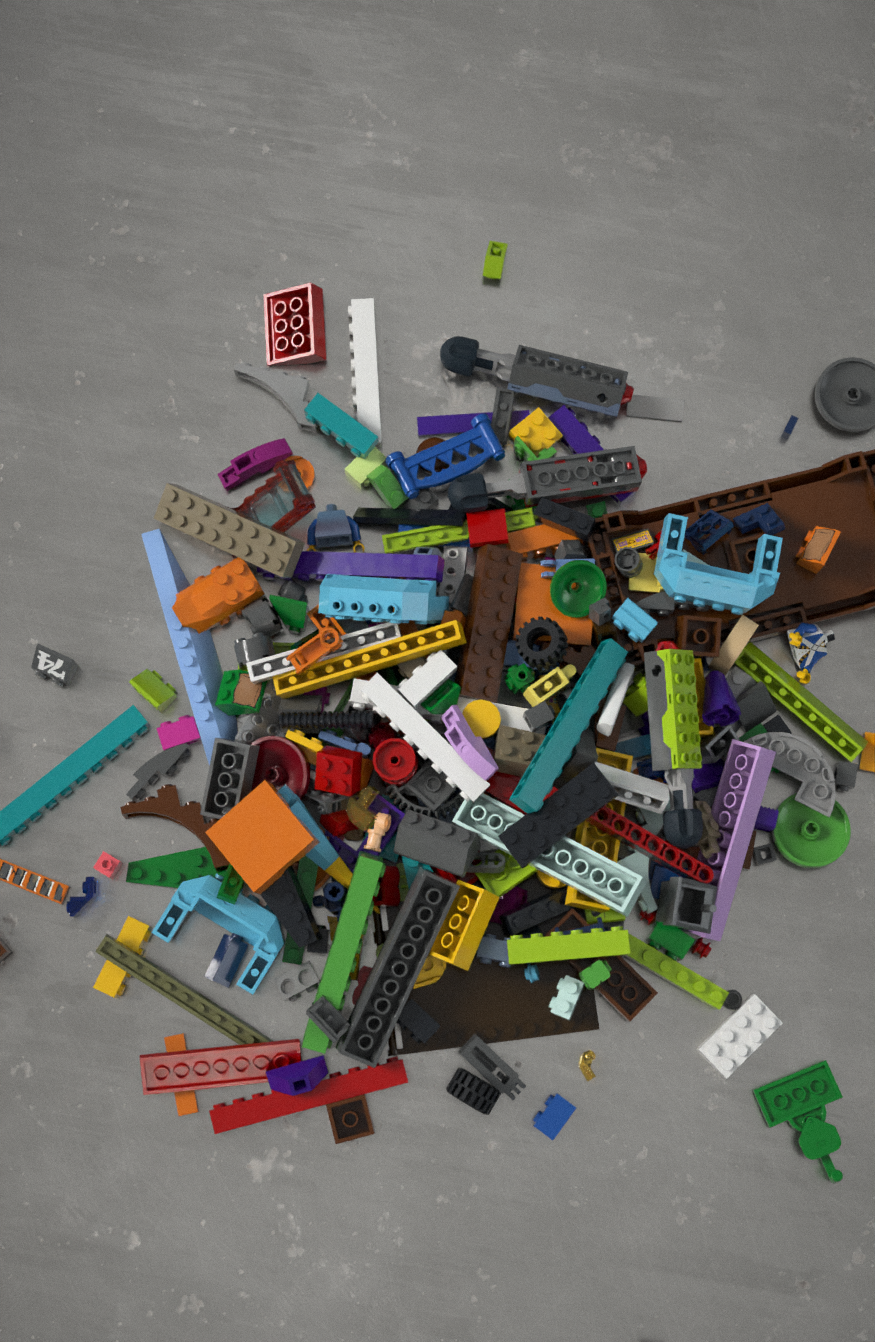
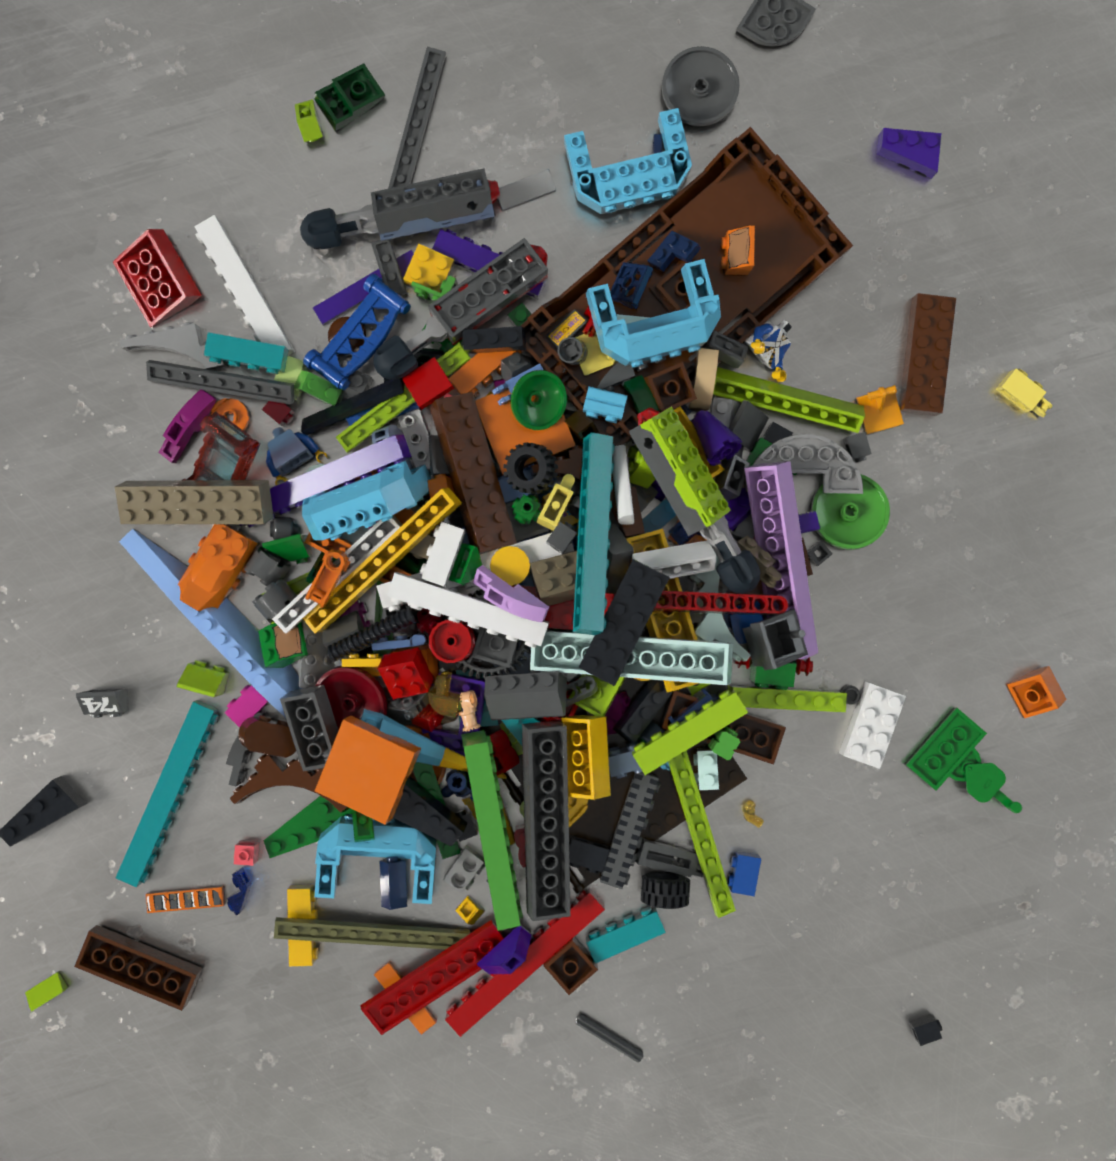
camera: 20 degrees left, 10 degrees up
dark grey hinge [306,995,350,1043] -> none
dark grey piece [589,597,611,626] -> none
none -> dark grey plate [146,360,294,404]
none -> reddish brown brick [238,715,296,758]
none -> dark red brick [261,401,295,426]
none -> dark green slope [314,63,385,131]
none -> dark grey plate [388,46,446,189]
none -> yellow slope [455,896,485,925]
none -> medium azure wedge [564,108,692,214]
none -> dark grey axle [576,1014,643,1063]
none -> teal brick [586,907,666,964]
none -> dark grey brick [600,772,661,889]
none -> dark green slope [624,375,660,414]
none -> lime plate [668,750,736,918]
none -> dark grey slope [705,330,748,368]

